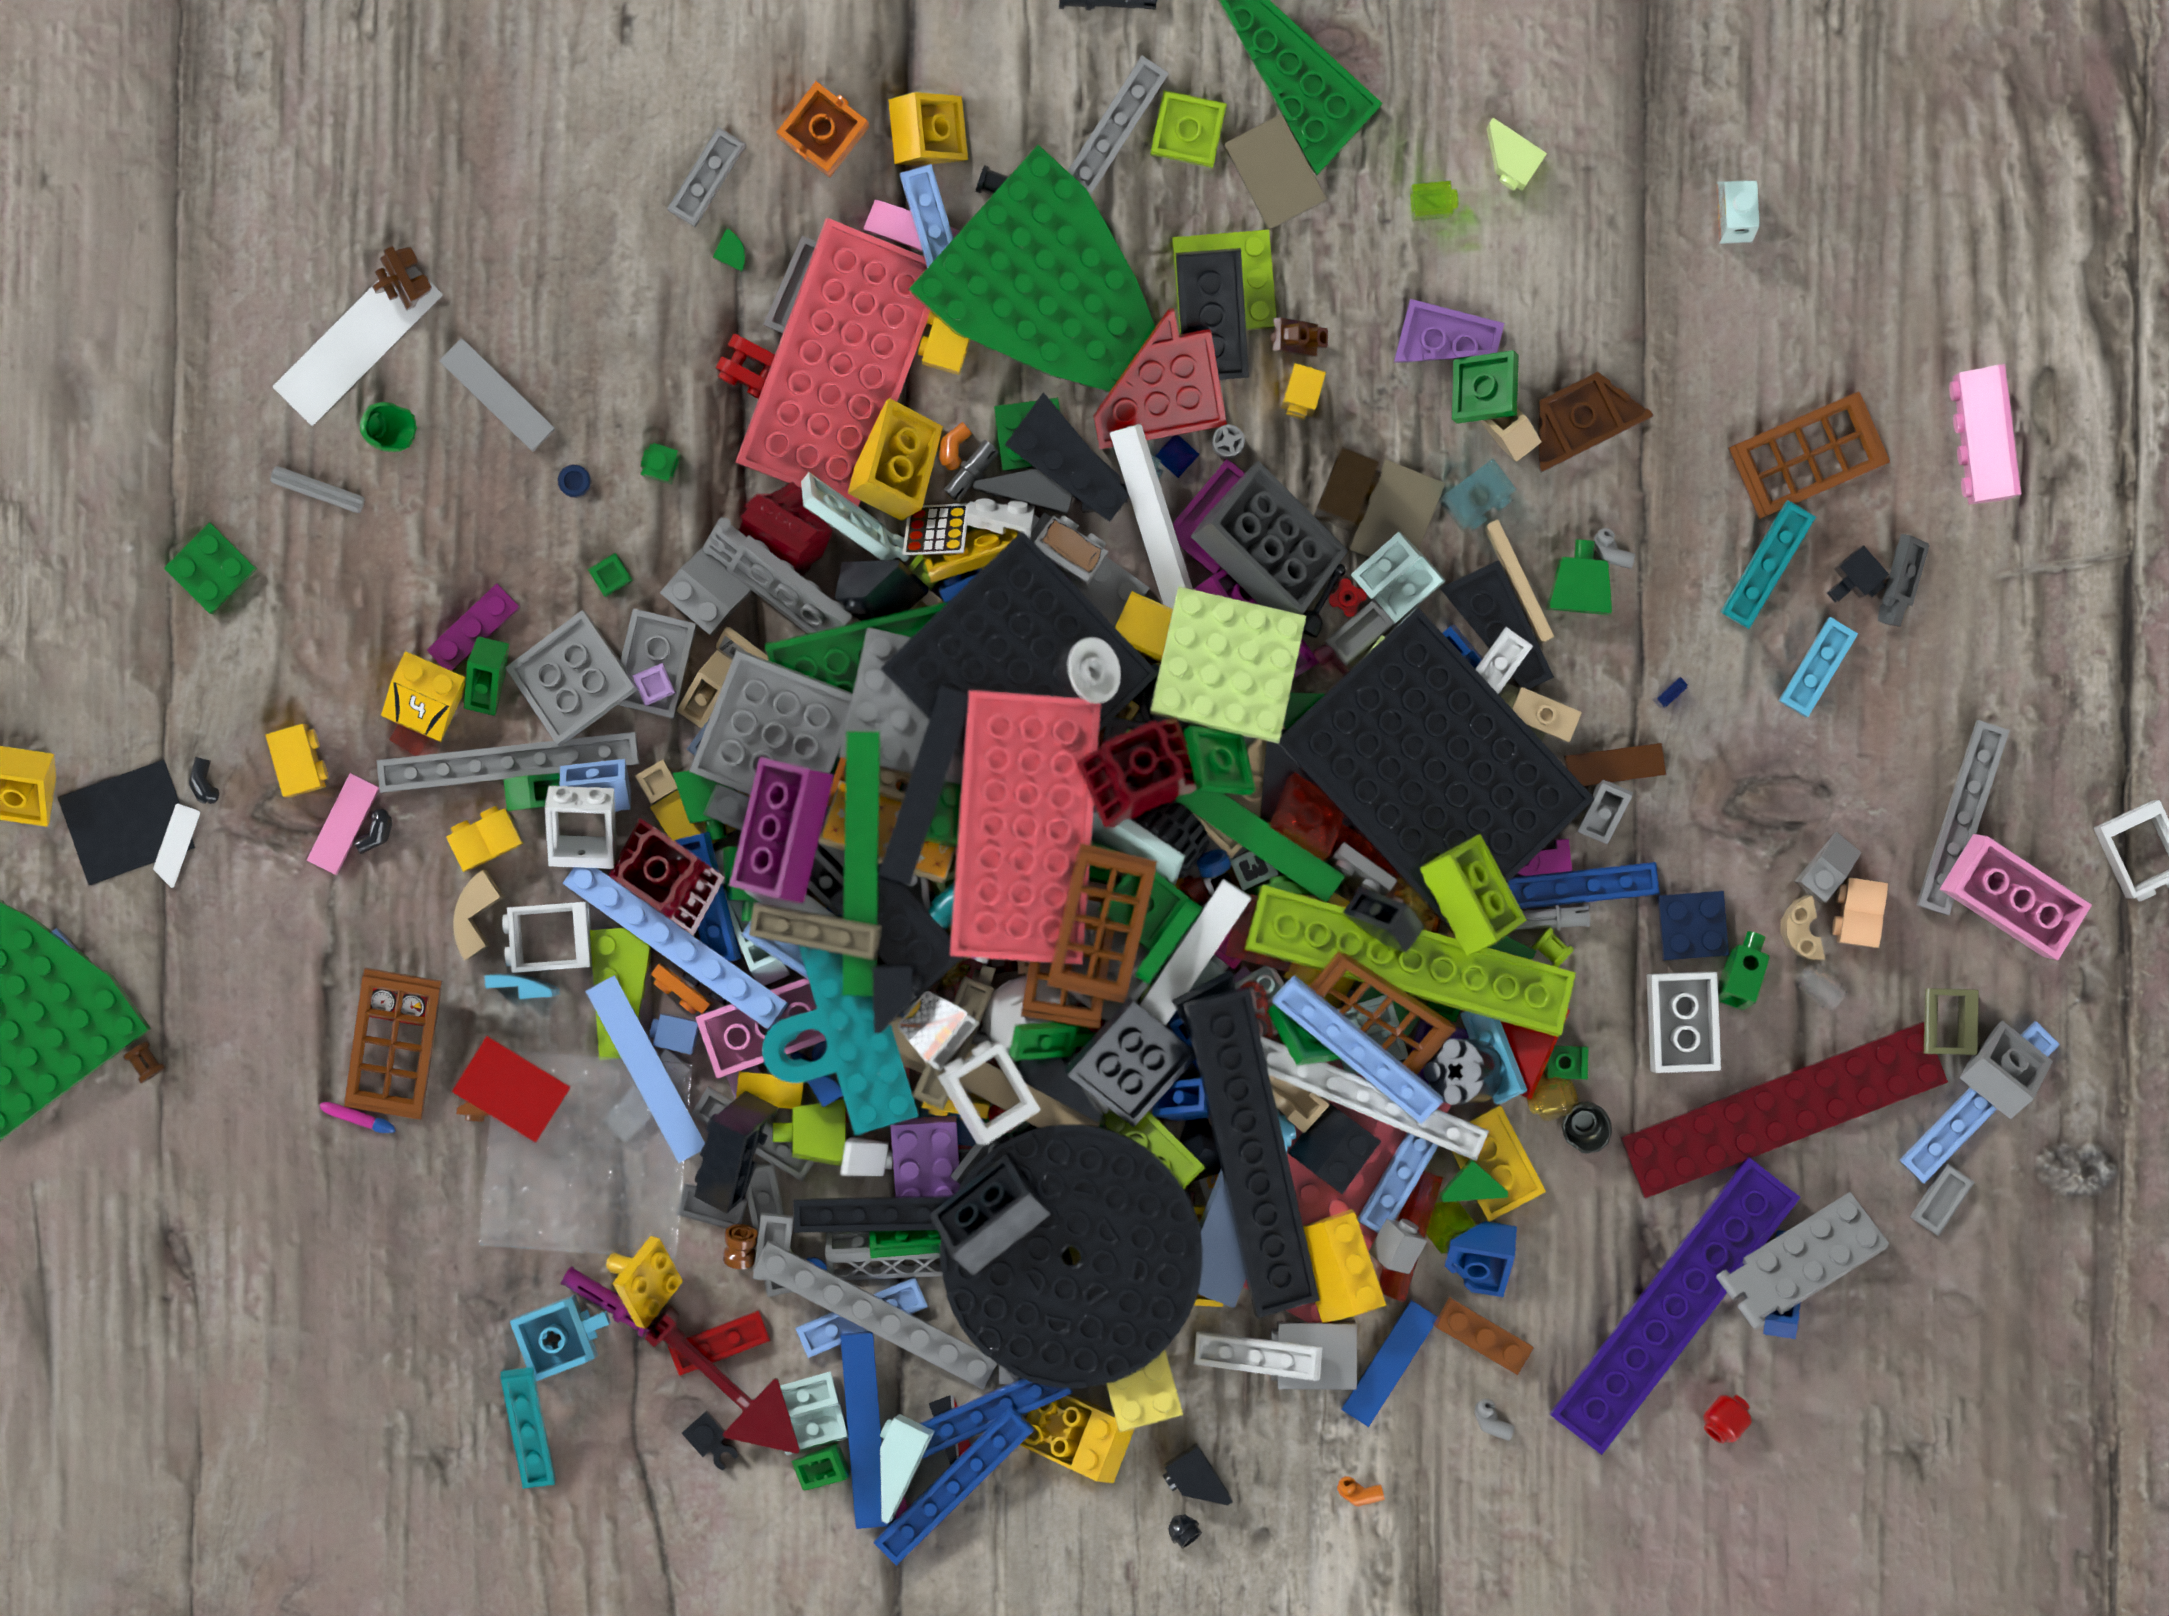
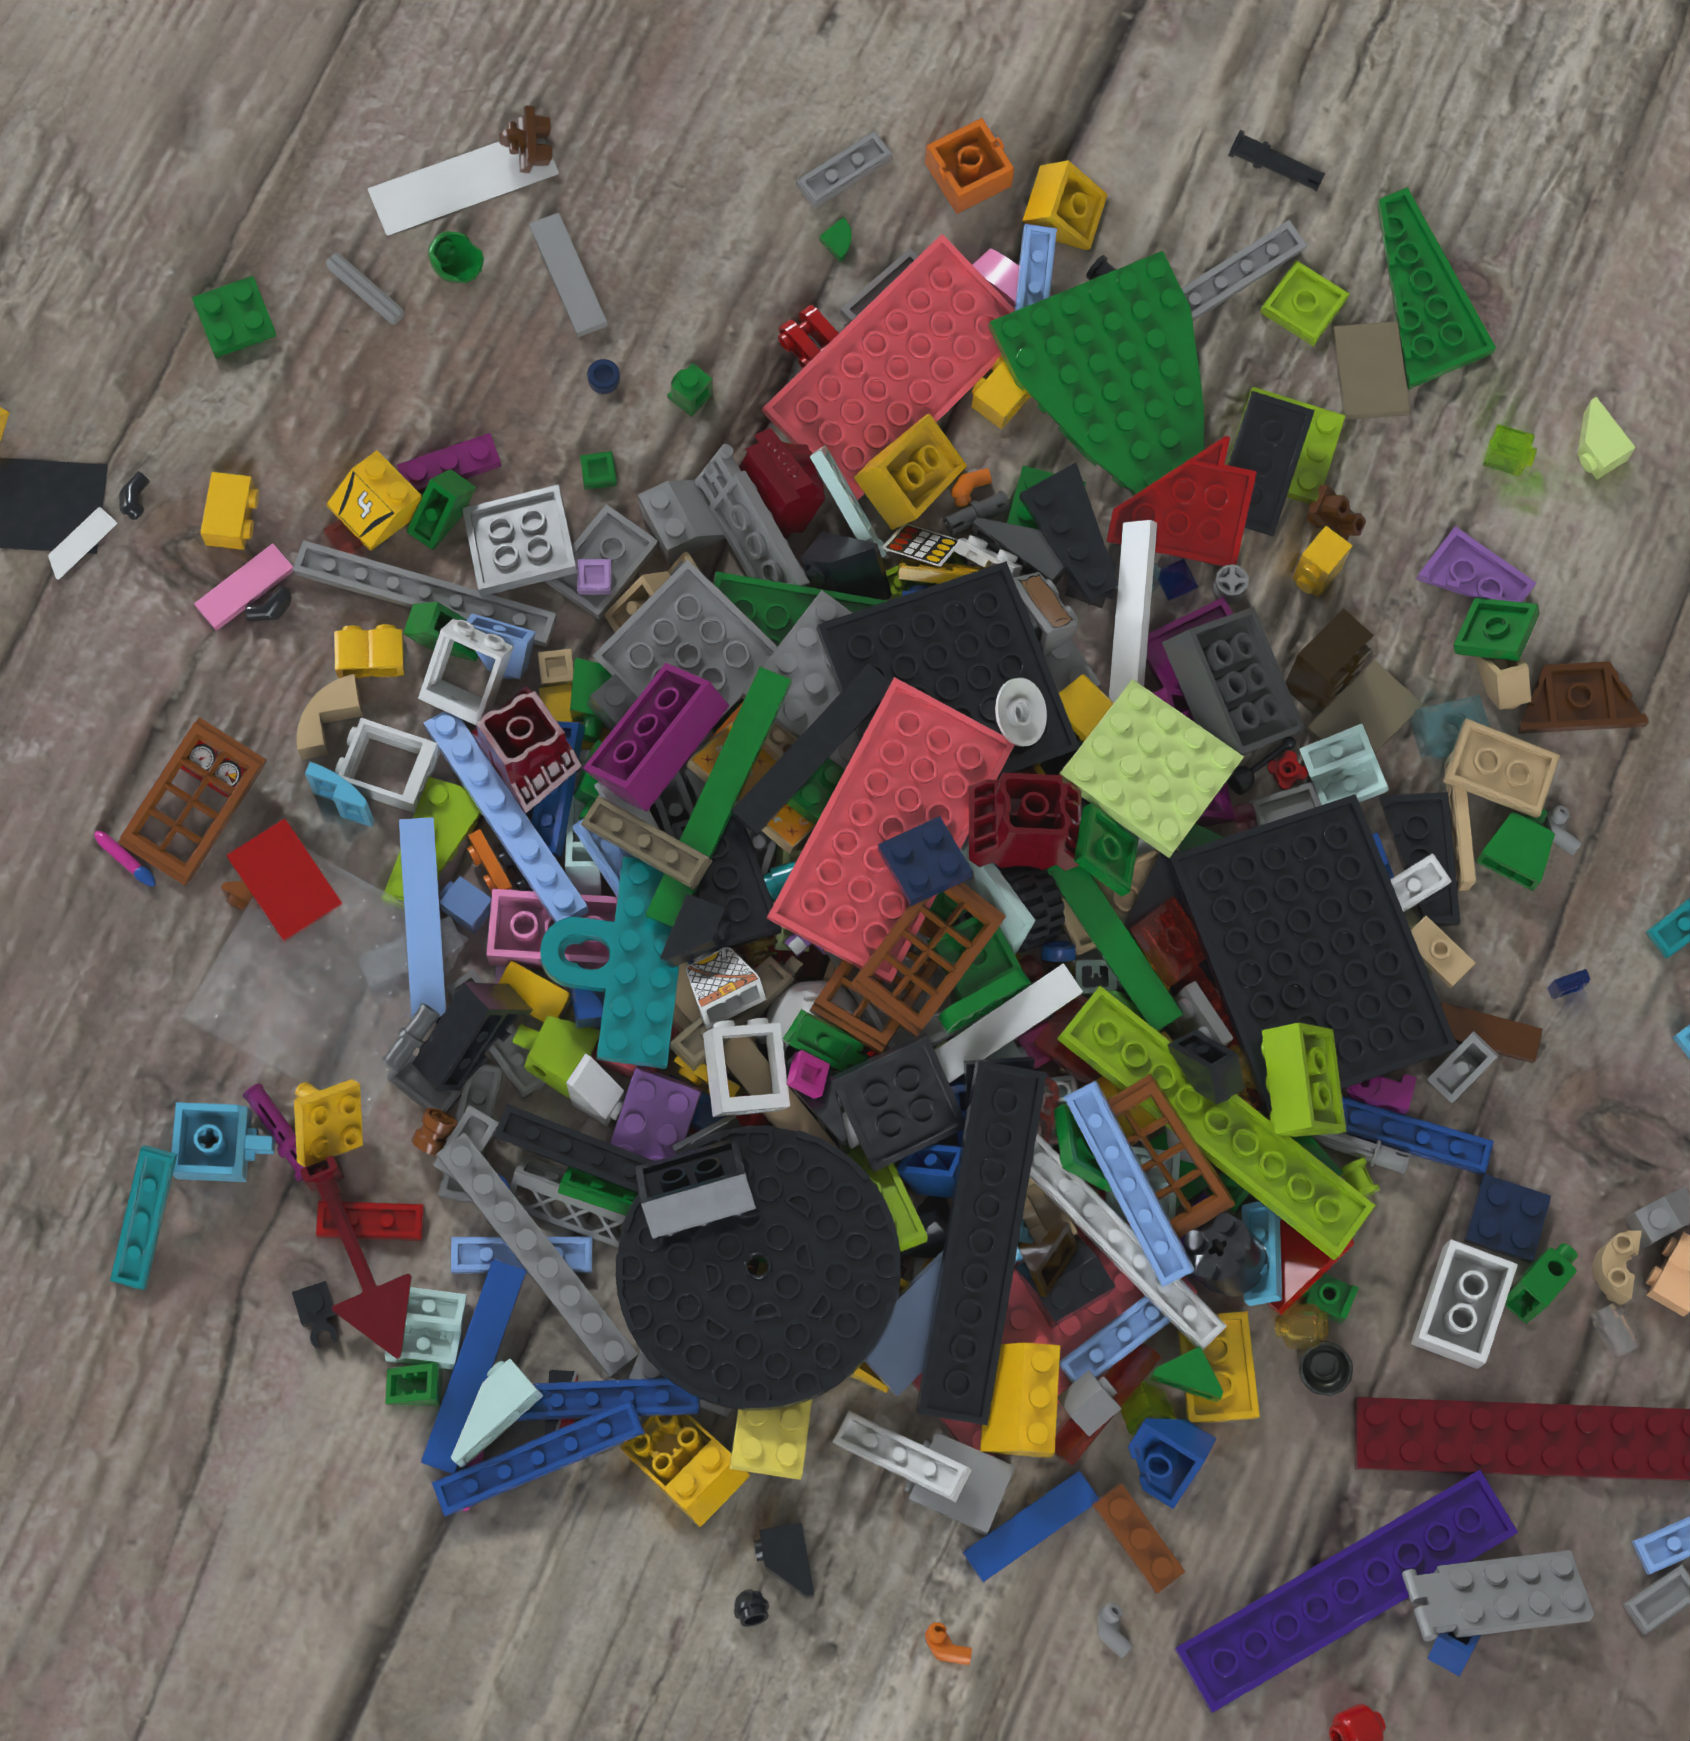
camera: 20 degrees right, 15 degrees down
none -> dark grey pin [382,1003,440,1072]
none -> dark pink plate [786,1050,830,1099]
none -> dark blue plate [878,816,973,907]
none -> dark brown slope [1018,1220,1078,1297]
none -> tan tile [1443,718,1560,818]

